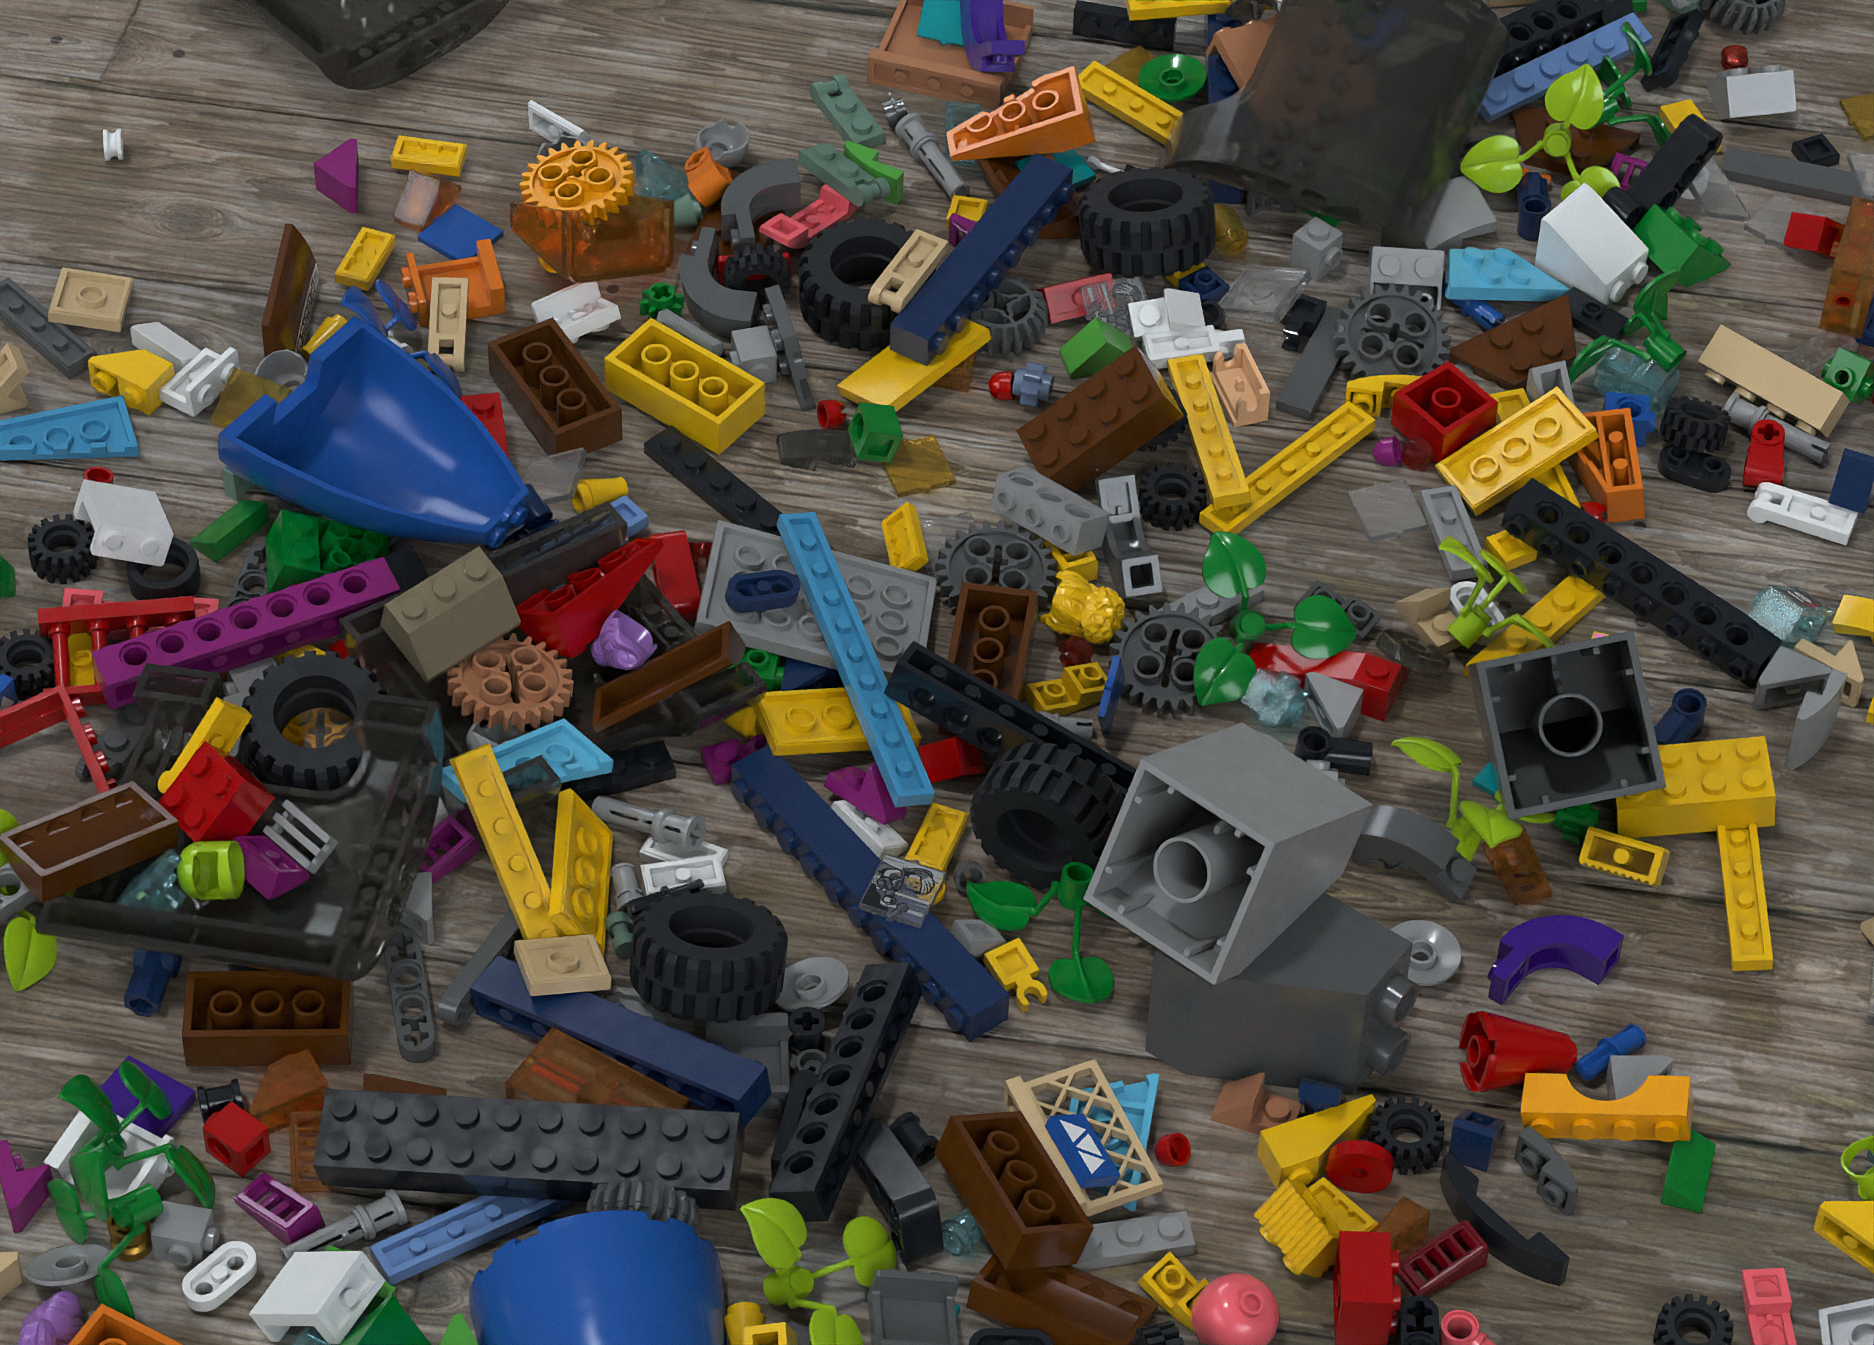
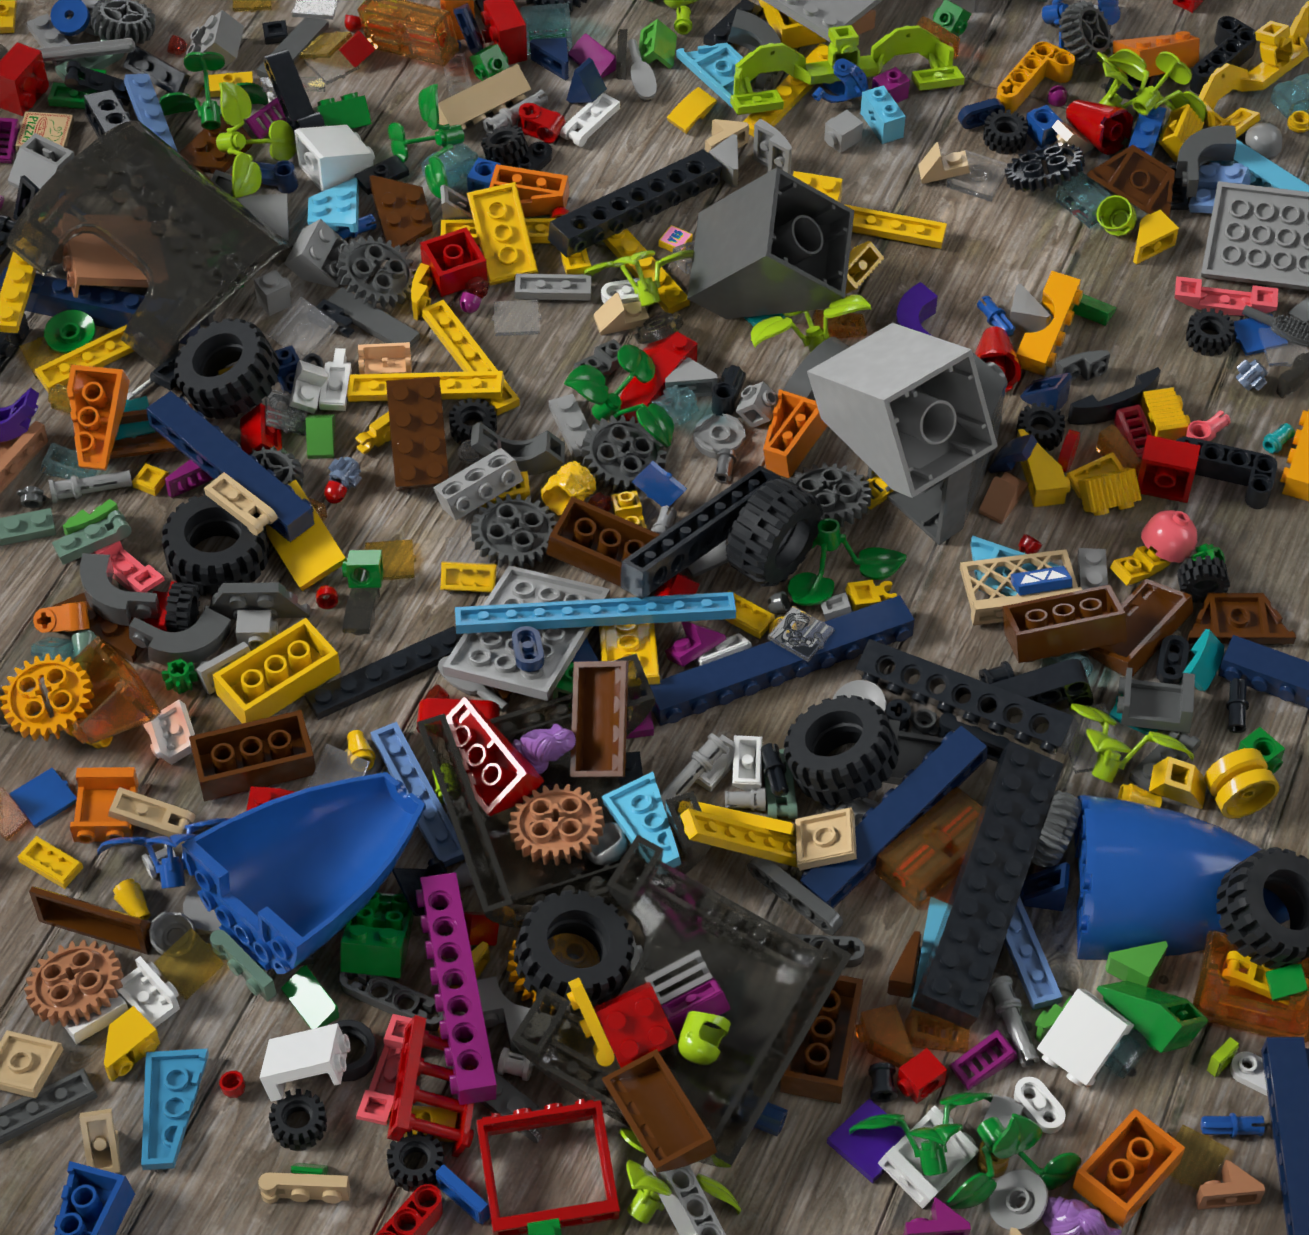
camera: 75 degrees left, 5 degrees up
clear light blue slope [112,848,186,922] -> none
dark tan slope [380,546,521,683] -> none
light grey hair [695,119,750,169] -> none
clear light blue brick [1749,585,1834,643] -> none
none -> nougat gear [24,940,124,1027]
none -> clear yellow piece [299,31,352,60]
none -> yellow brick [1140,387,1190,441]

